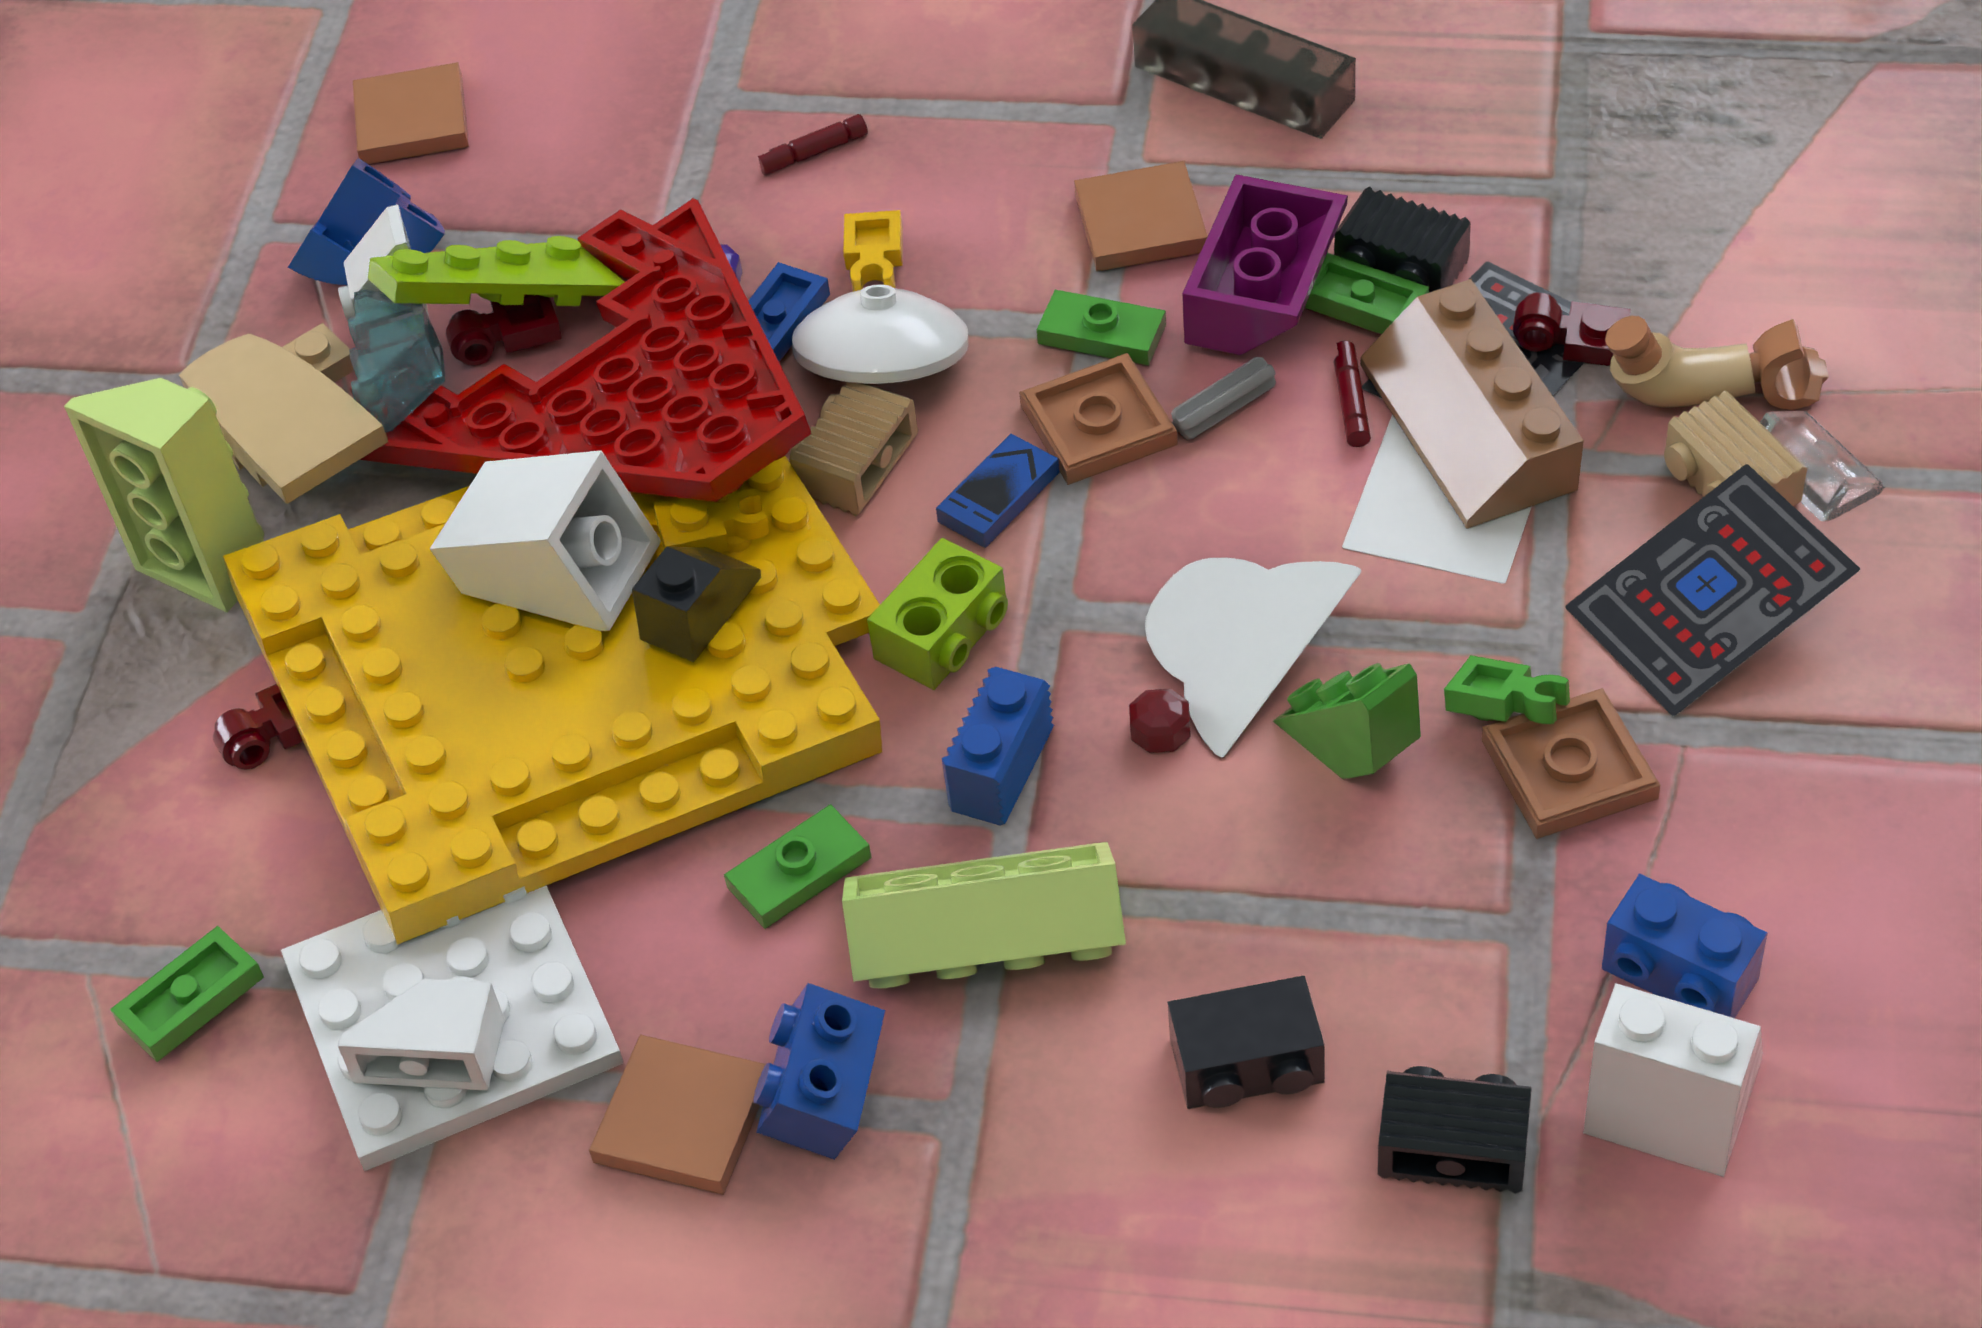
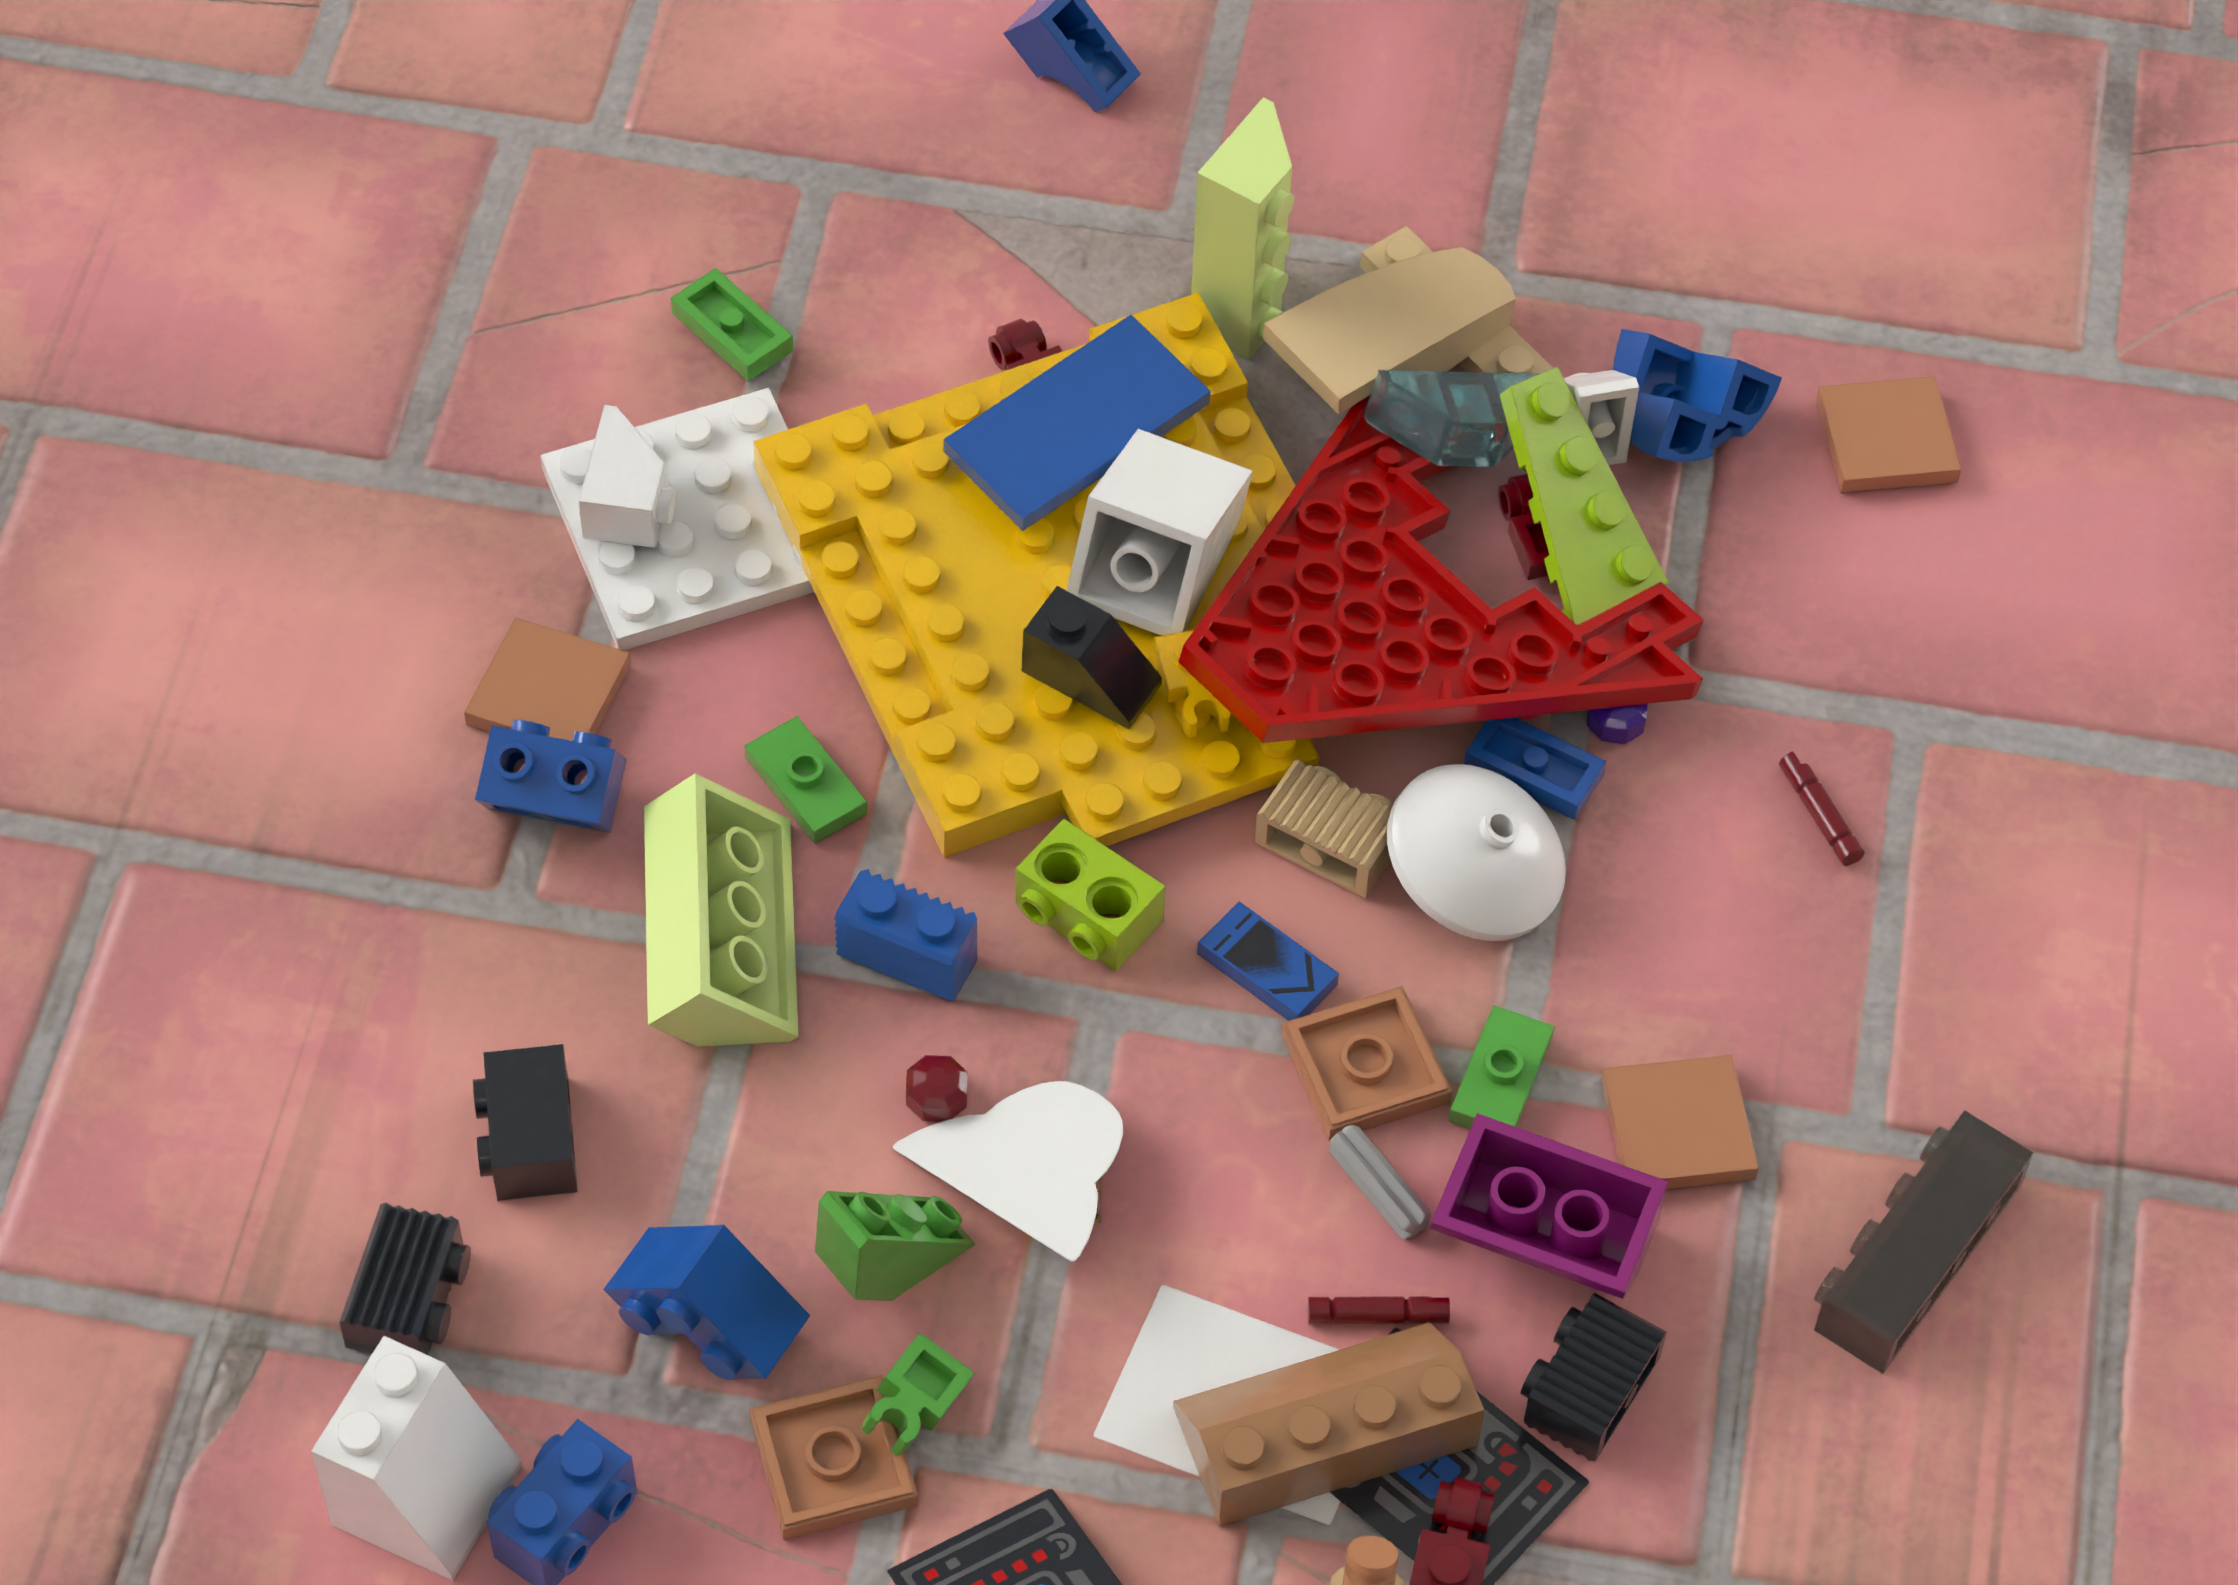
camera: 85 degrees right, 5 degrees up
yellow plate [843,210,903,292] -> none
bright green plate [1305,253,1429,334] -> none
none -> blue brick [603,1225,811,1380]
none -> blue tile [943,315,1211,531]

